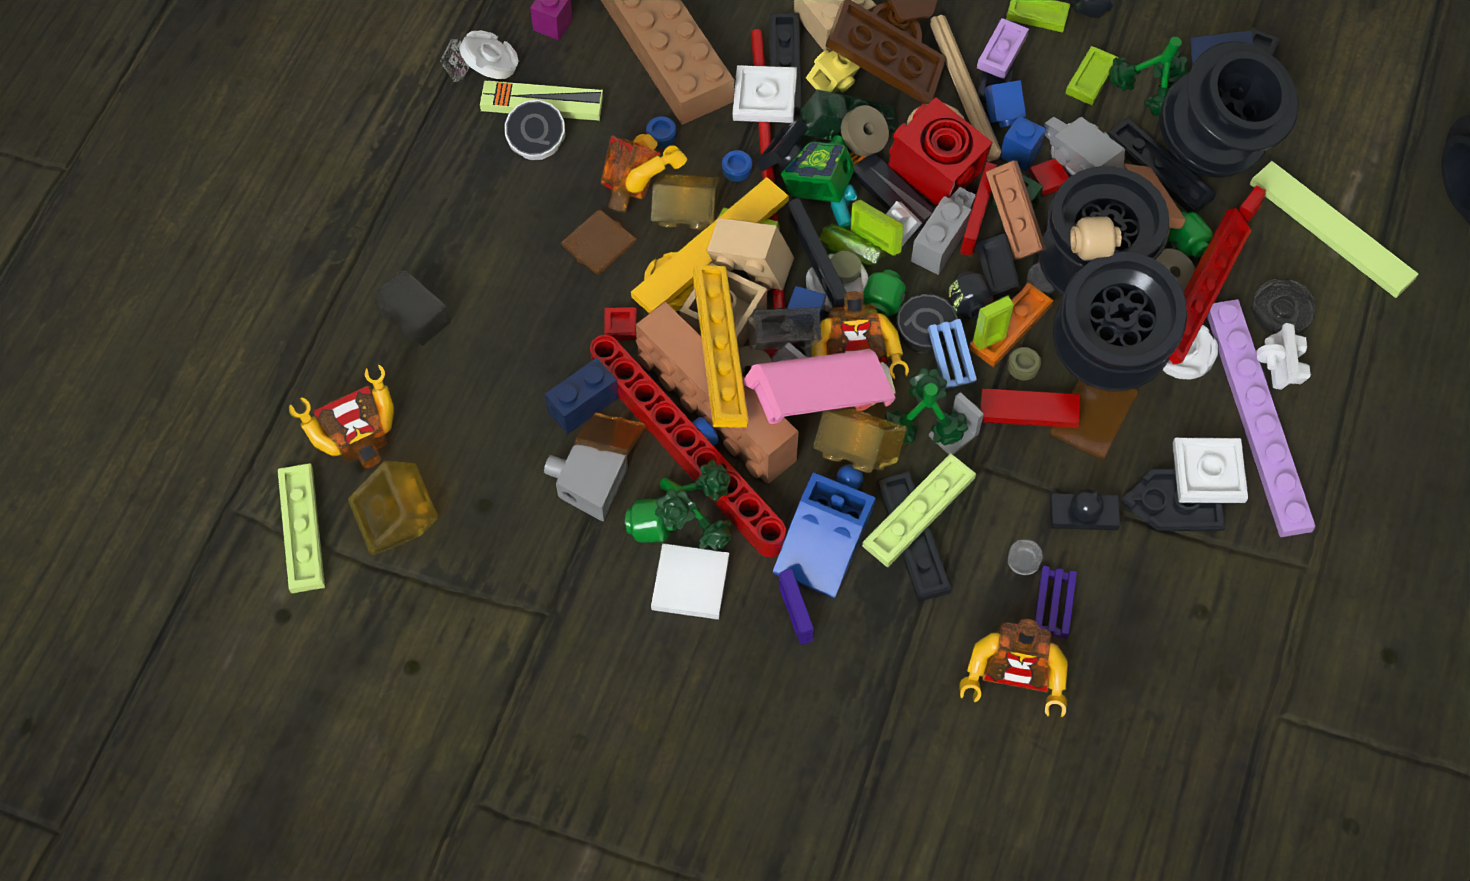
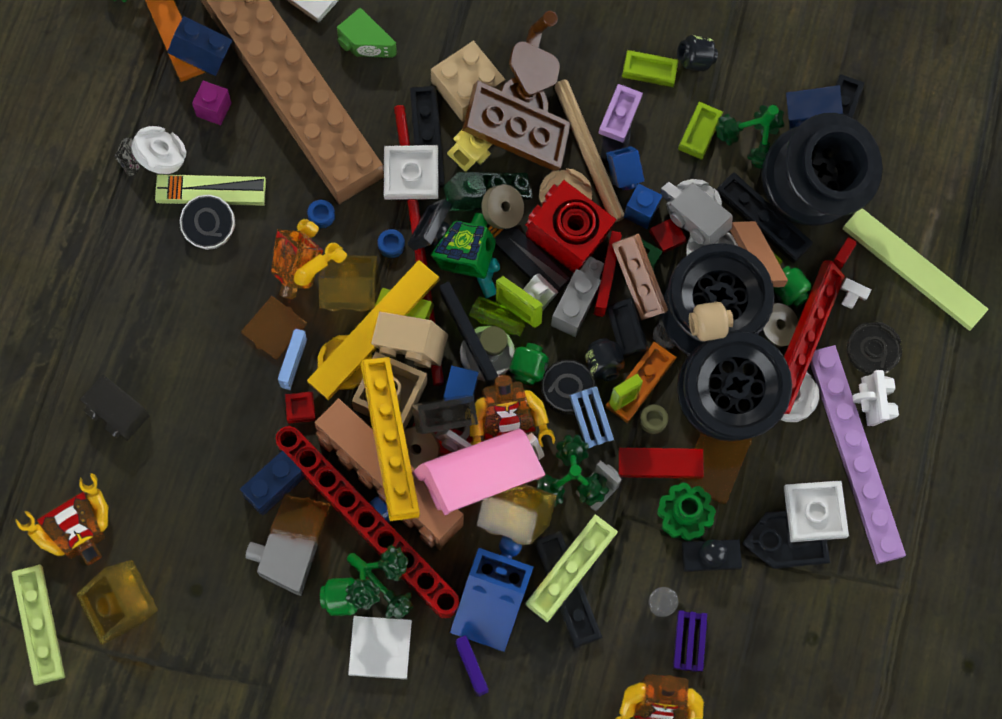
camera: 10 degrees left, 10 degrees up
none -> light blue tile [278,329,307,390]
none -> green plant [657,483,716,541]
none -> white tile [840,278,871,309]

